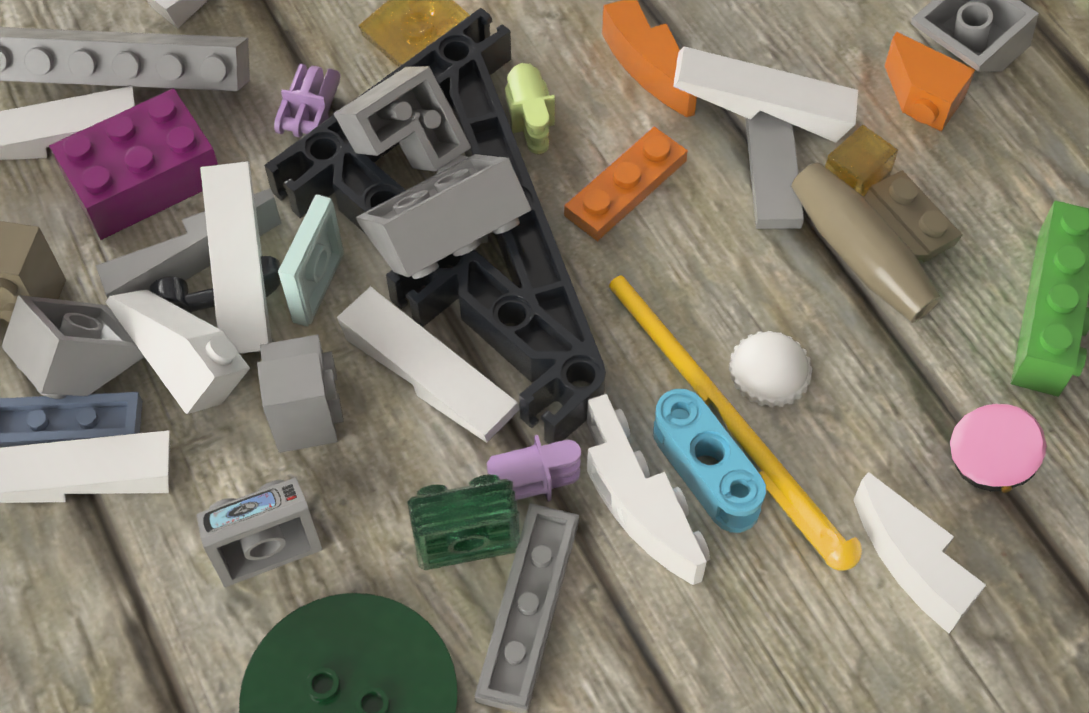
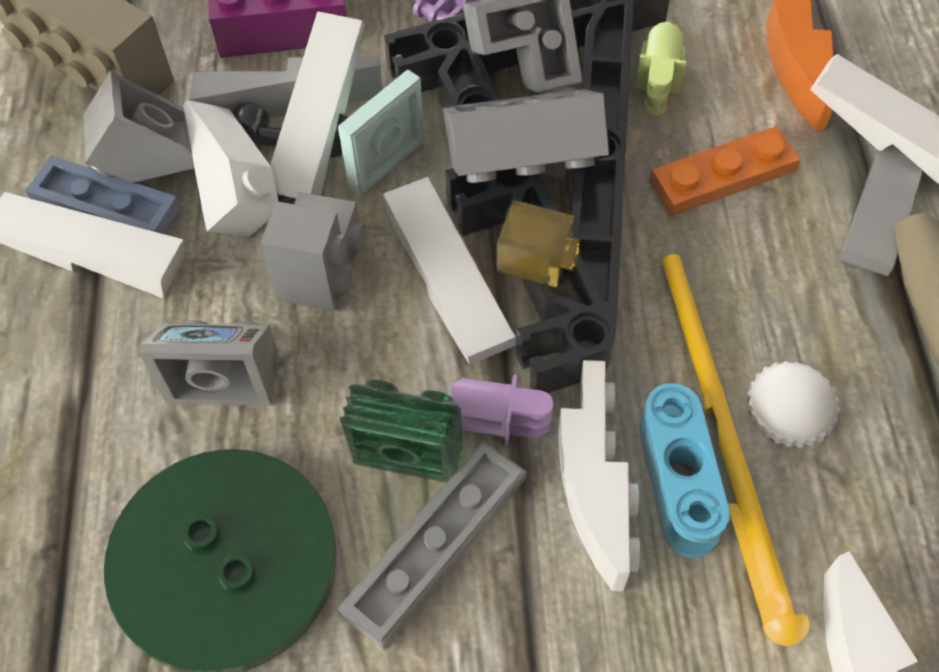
camera: 25 degrees right, 0 degrees up
none -> clear yellow brick [497,200,580,287]

